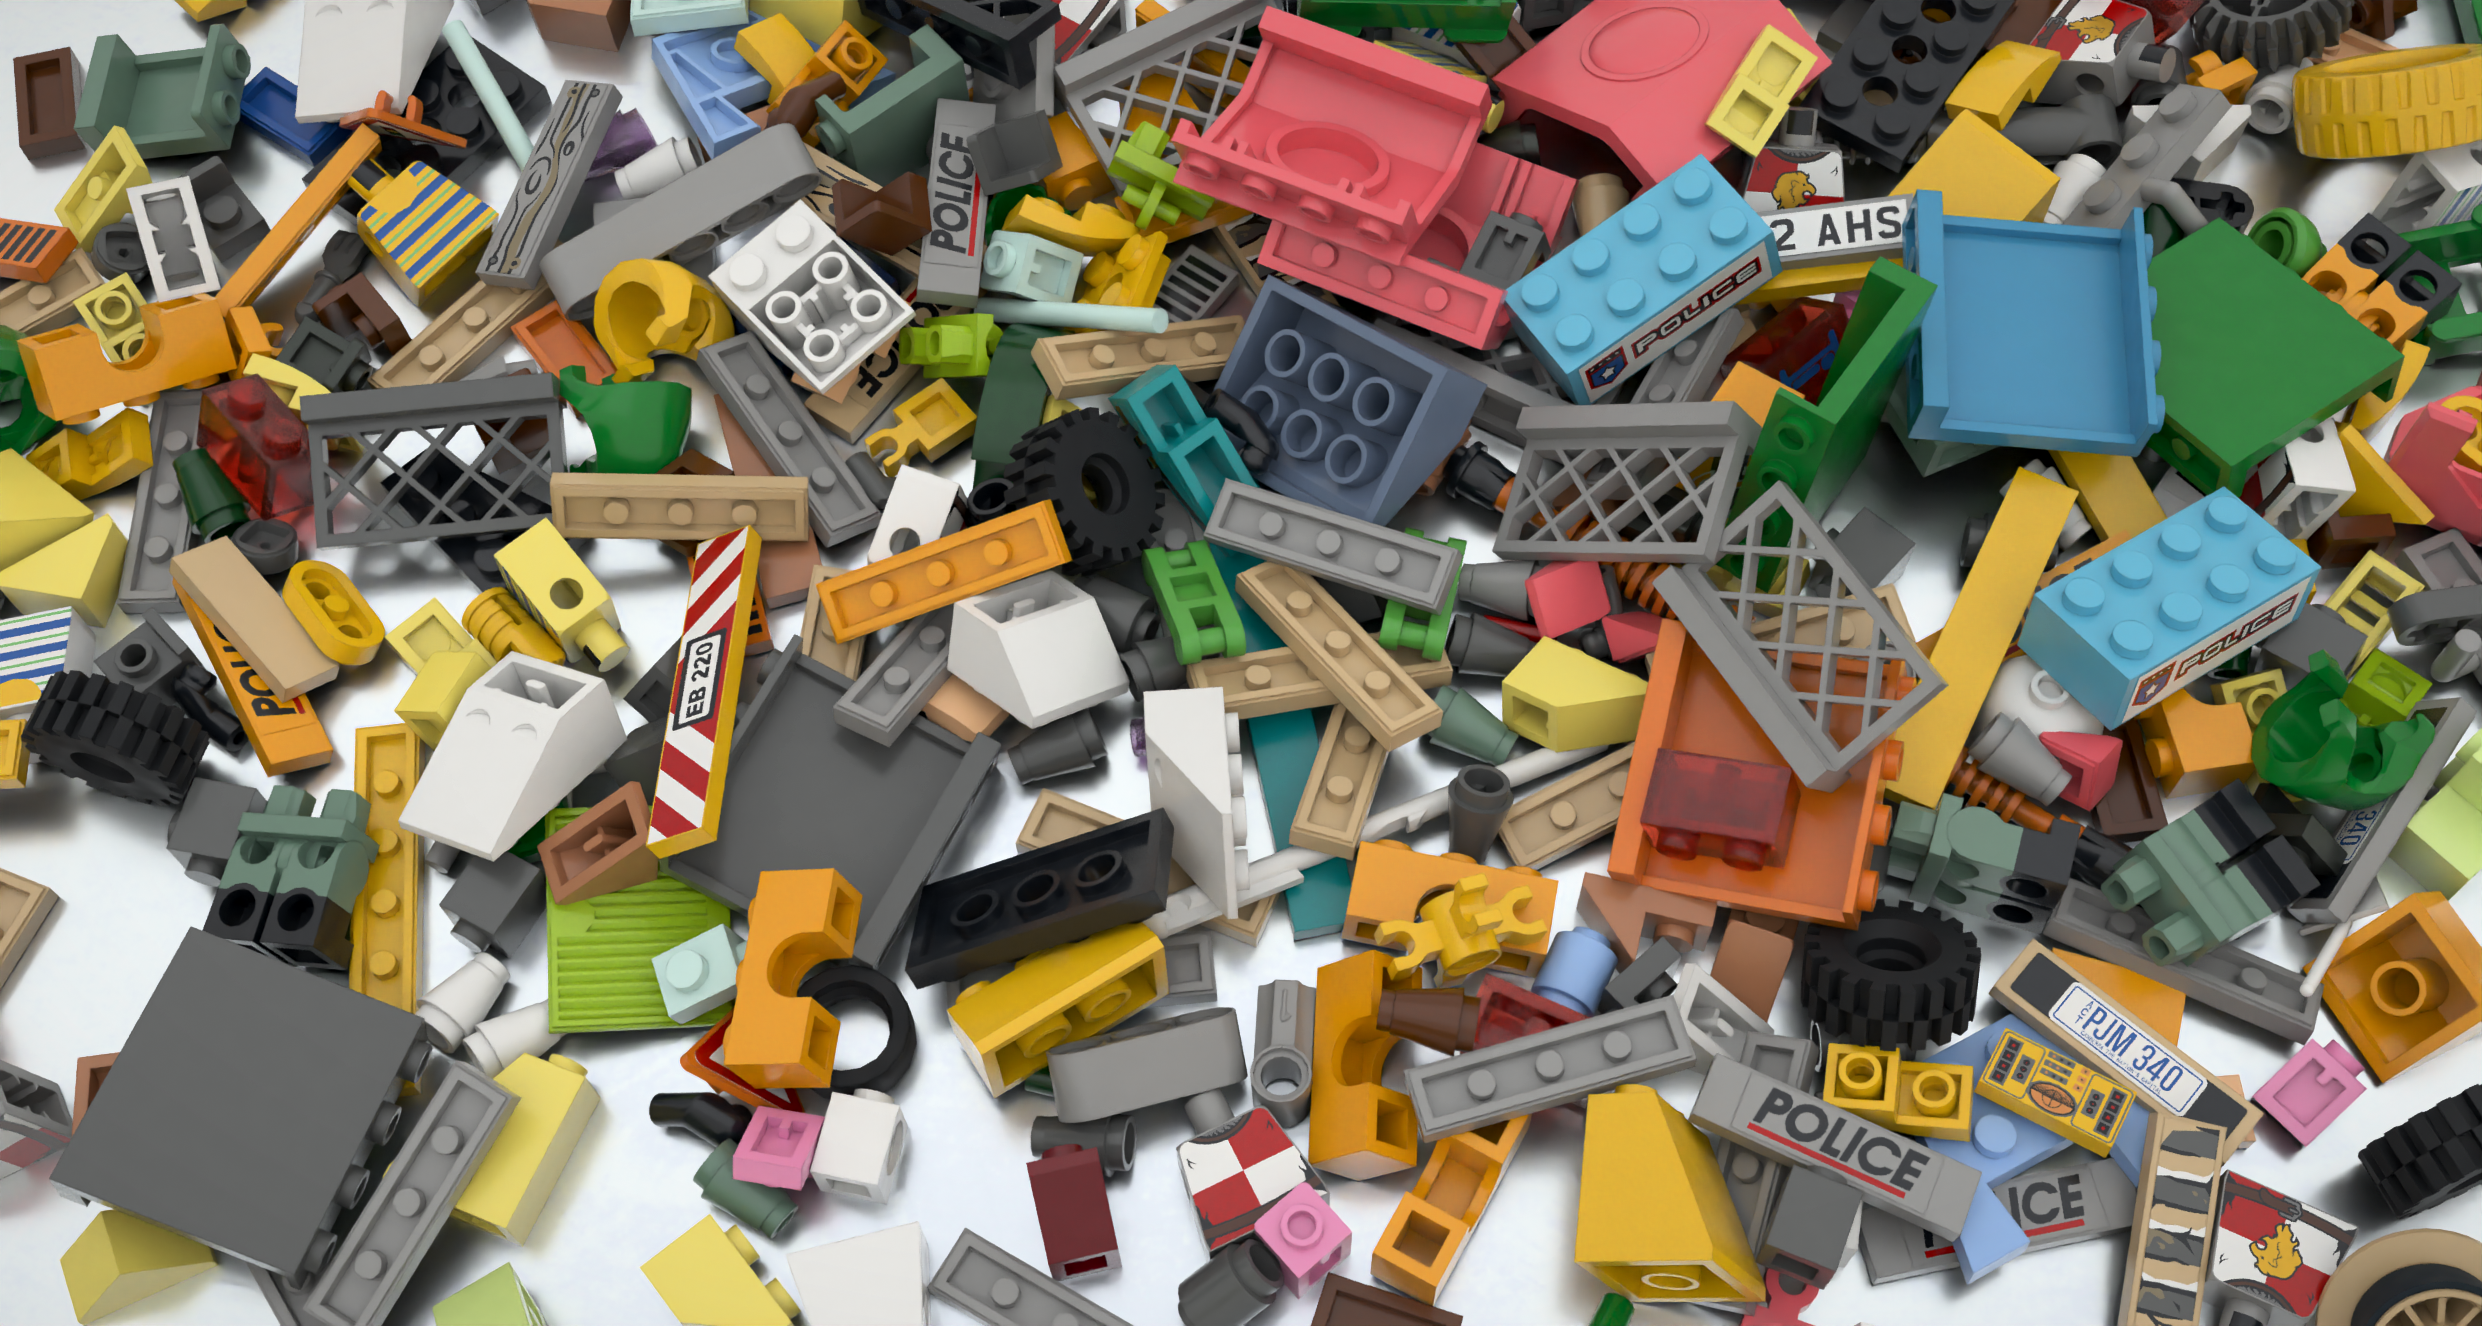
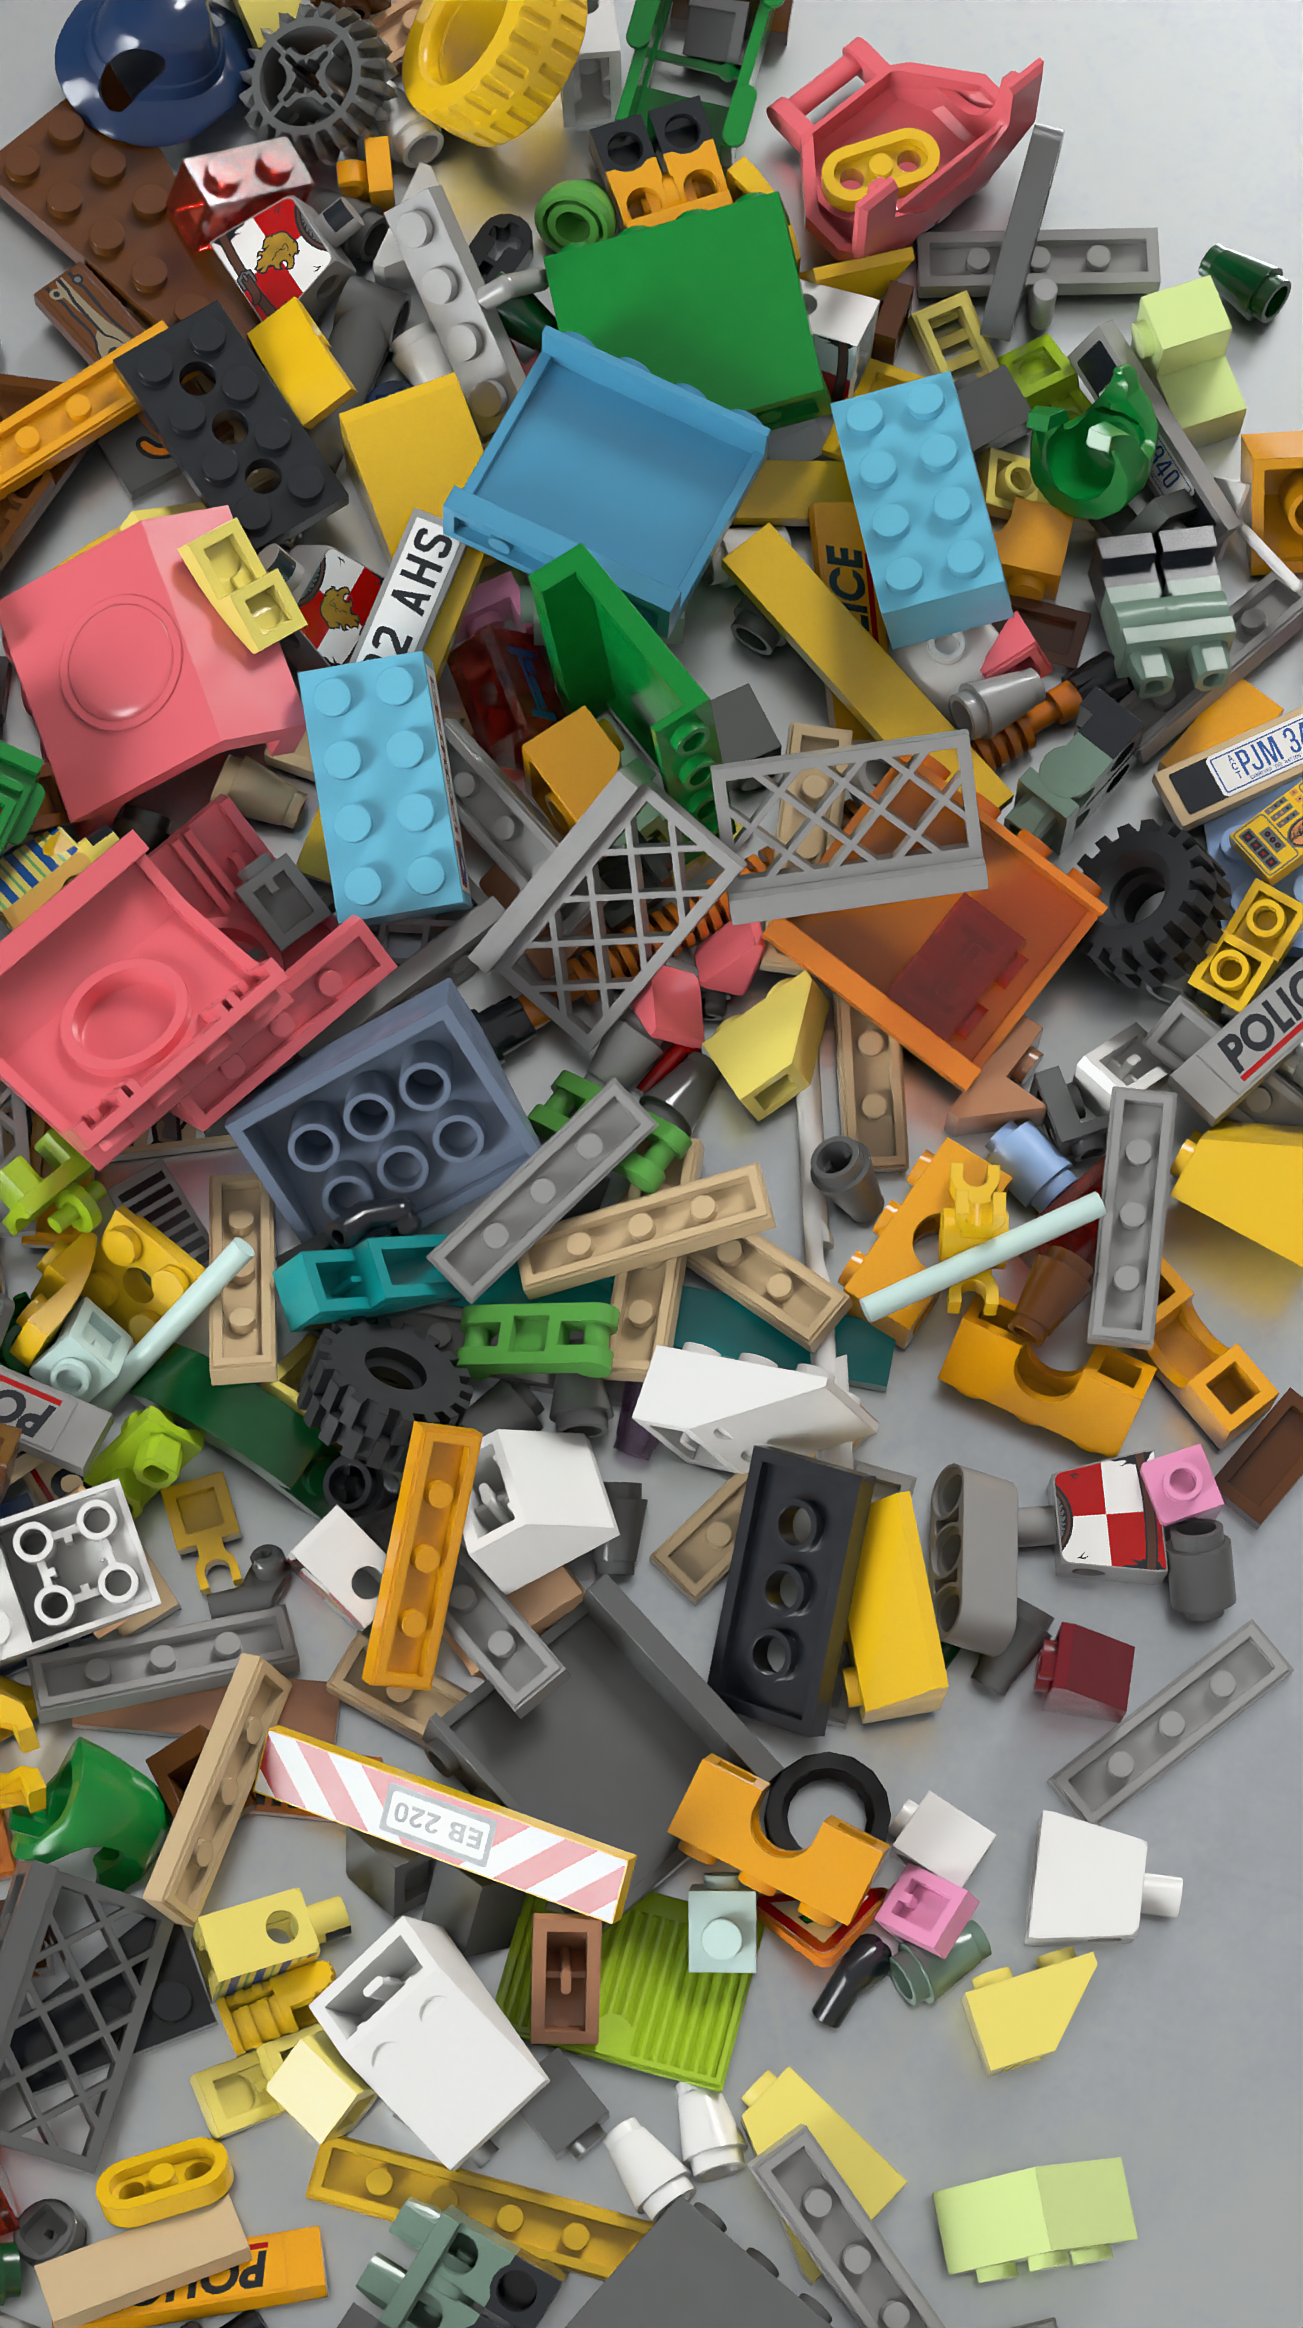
camera: 70 degrees left, 10 degrees up
light grey piece [1250,979,1316,1128] -> none
sand green cone [1426,685,1519,766] -> none
nougat slope [1710,908,1799,1023] -> none
none -> light aqua bar [860,1191,1106,1323]

